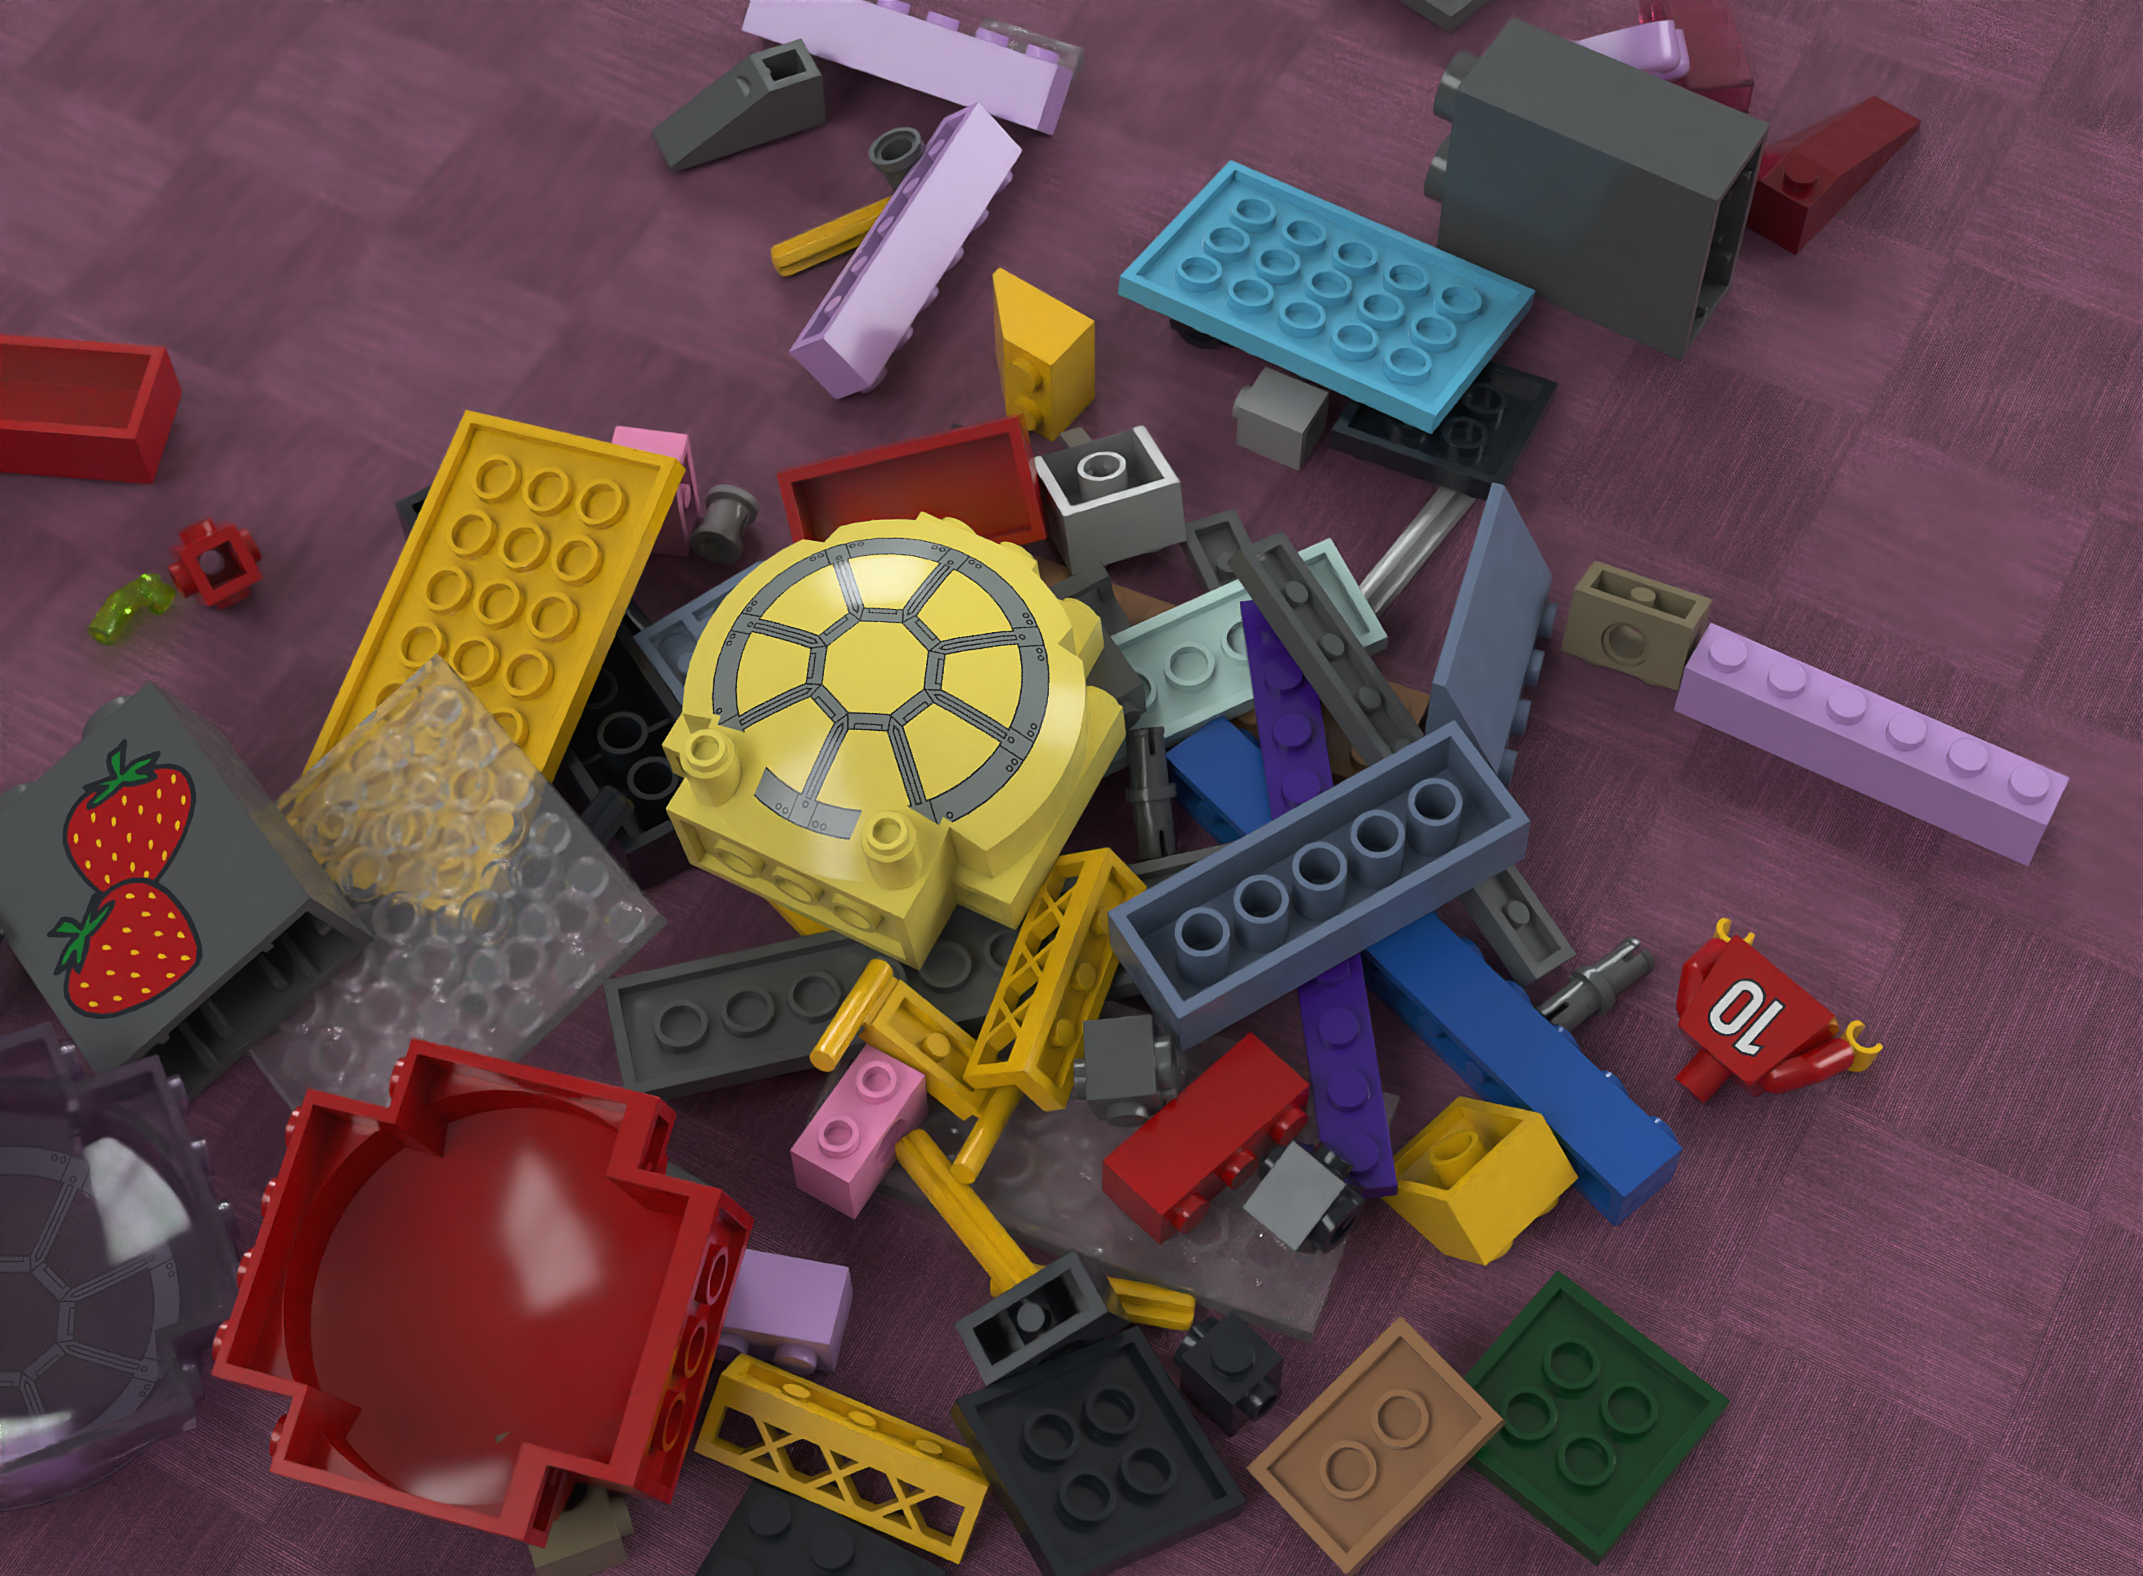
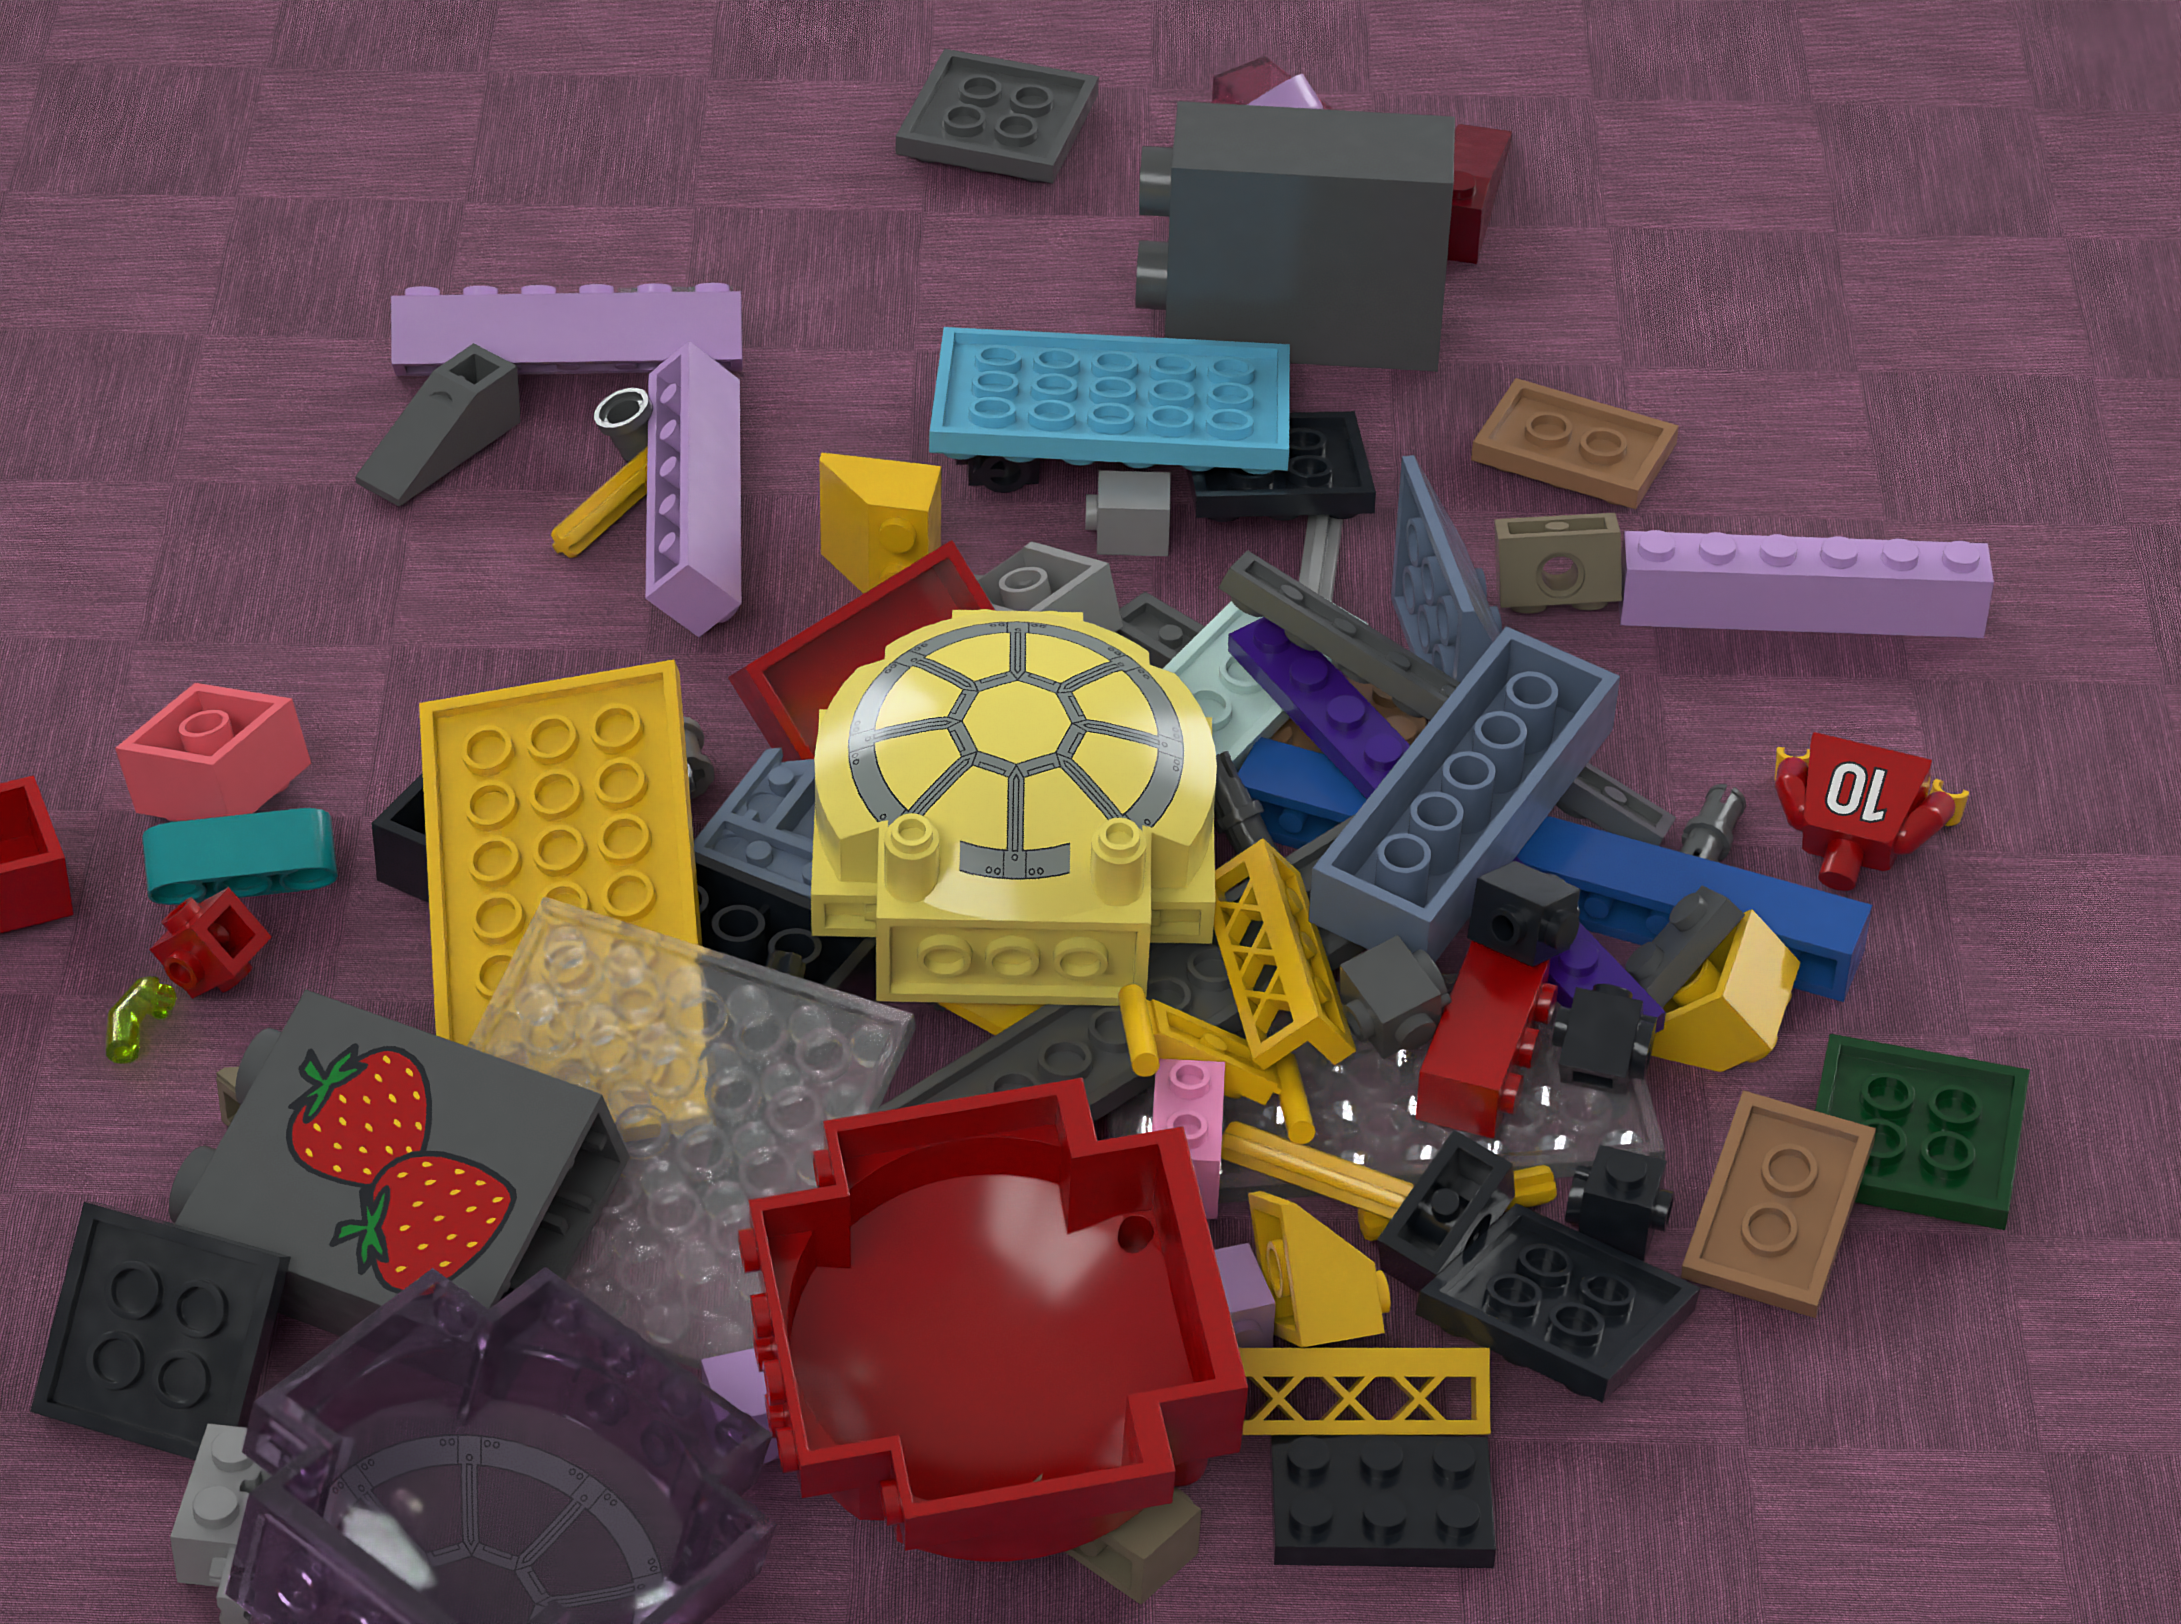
camera: 30 degrees left, 15 degrees down
none -> coral brick [115,683,311,822]
none -> teal beam [142,808,338,905]
none -> yellow slope [1248,1191,1391,1348]
none -> black brick [1467,861,1581,967]
none -> medium nougat plate [1471,378,1679,509]
none -> dark grey plate [1625,885,1745,1008]

